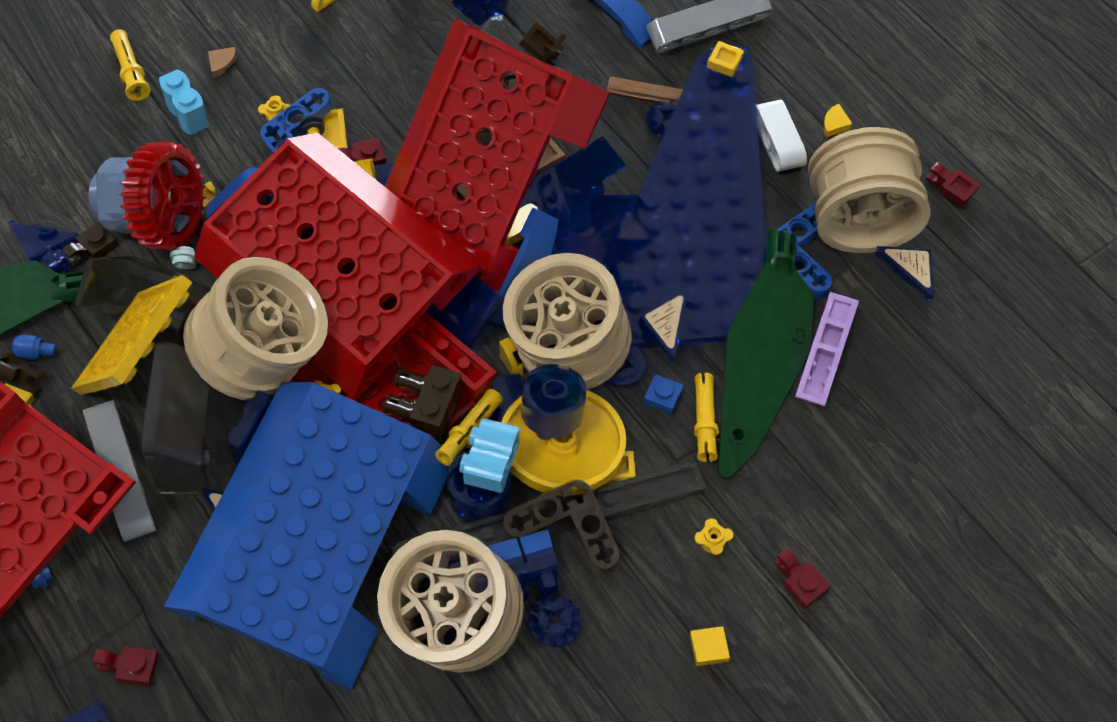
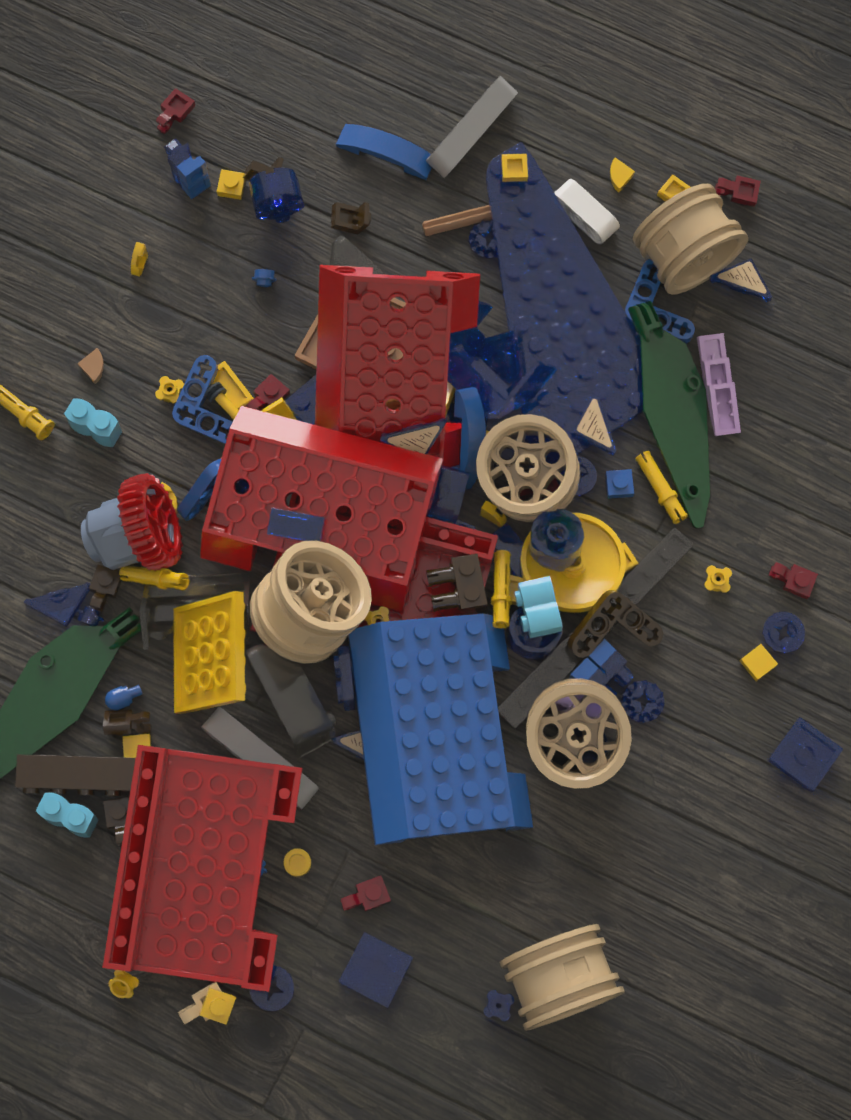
camera: 30 degrees left, 15 degrees up
light aqua plate [170,246,198,270] -> none
none -> yellow pin [119,565,190,590]
none -> blue plate [252,269,277,287]
none -> clear blue tile [267,508,325,542]
none -> yellow tile [284,849,311,877]
none -> tile [380,418,446,454]
none -> clear blue gear [762,612,805,654]

